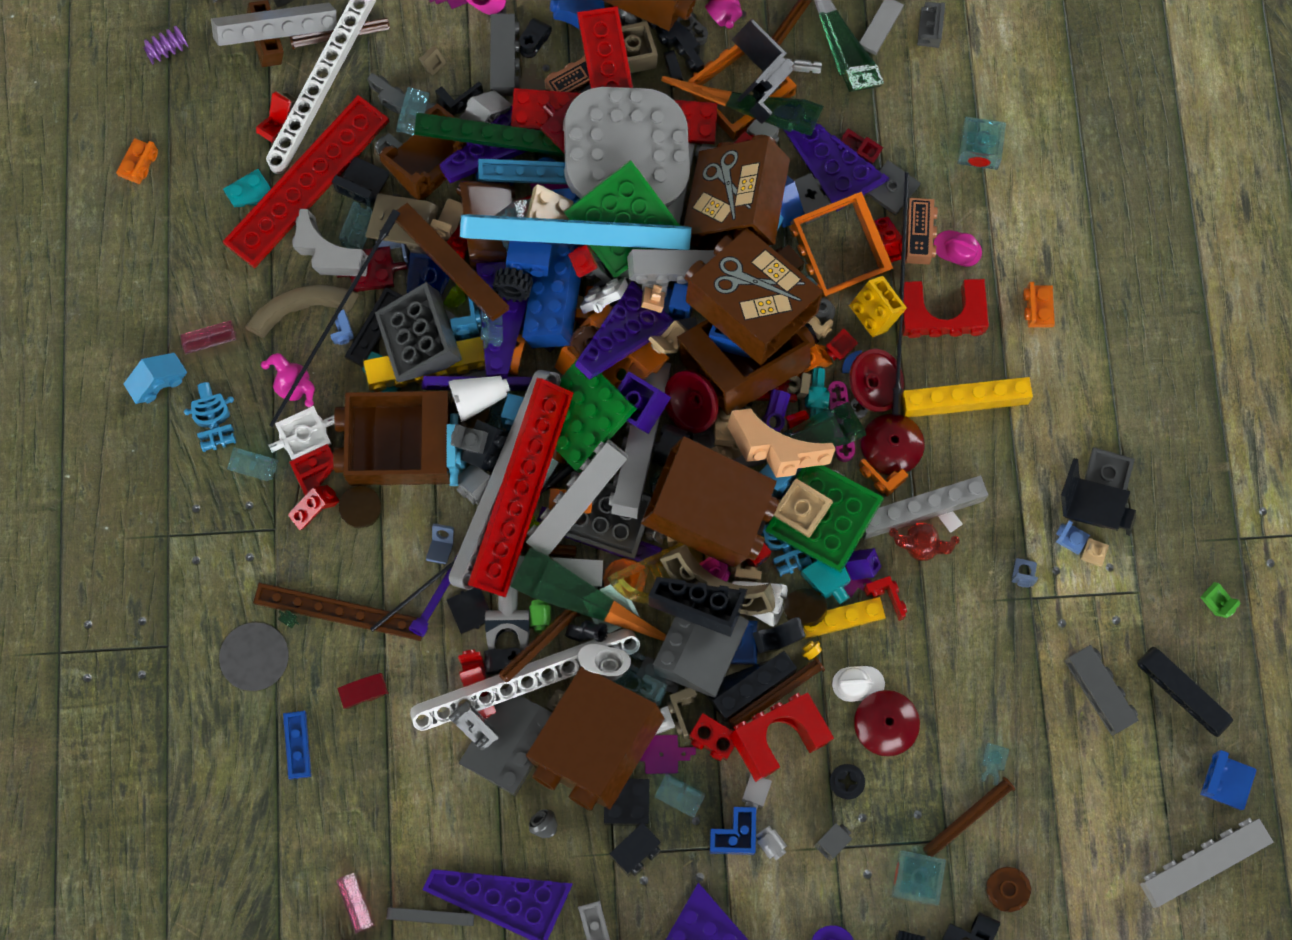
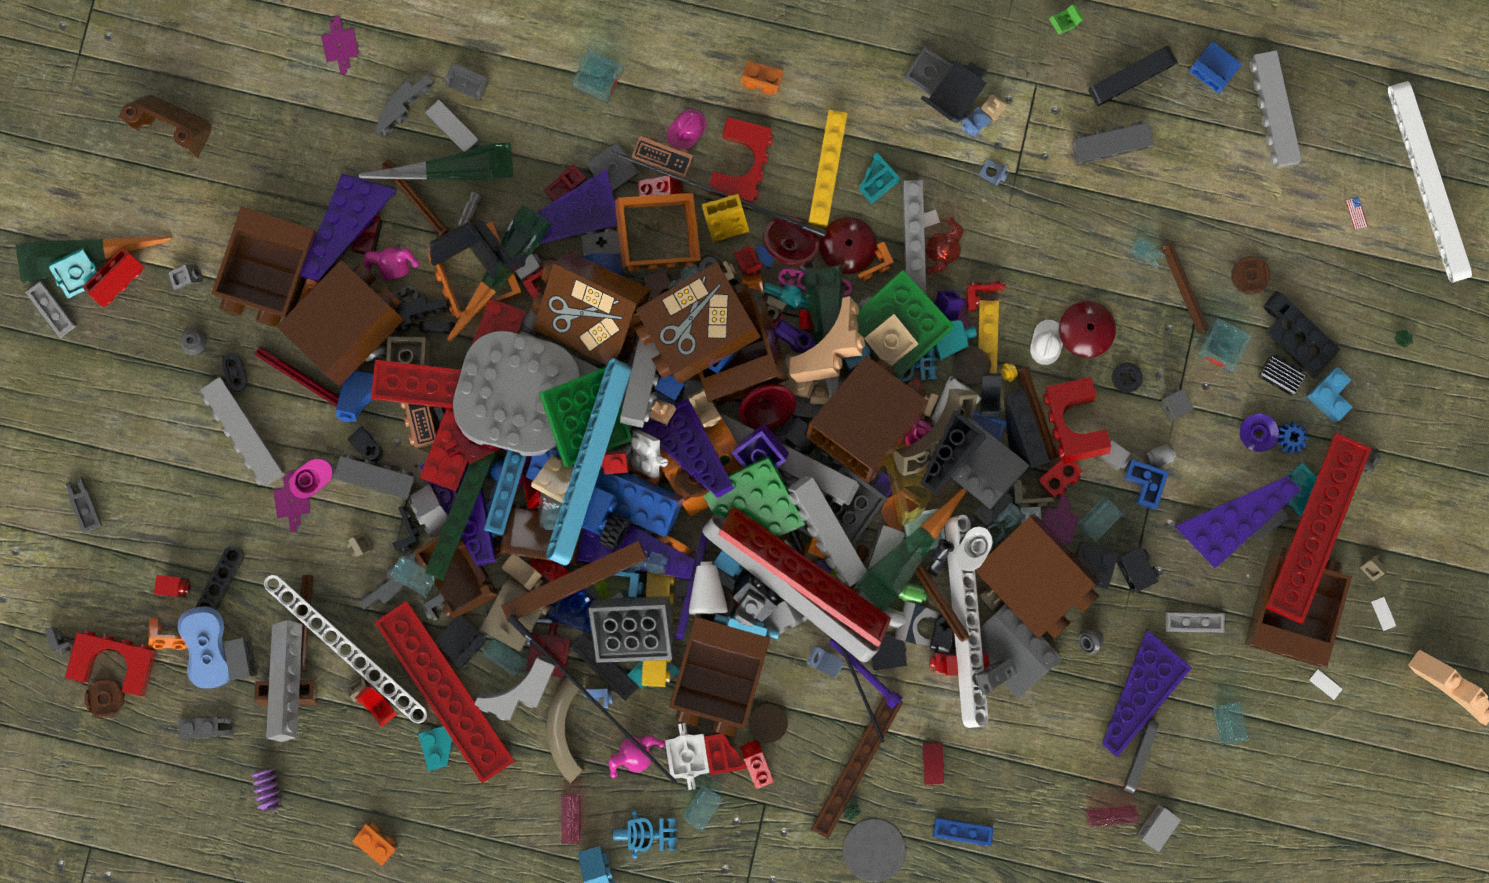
camera: 75 degrees left, 10 degrees up
none -> teal wing [859,152,901,204]

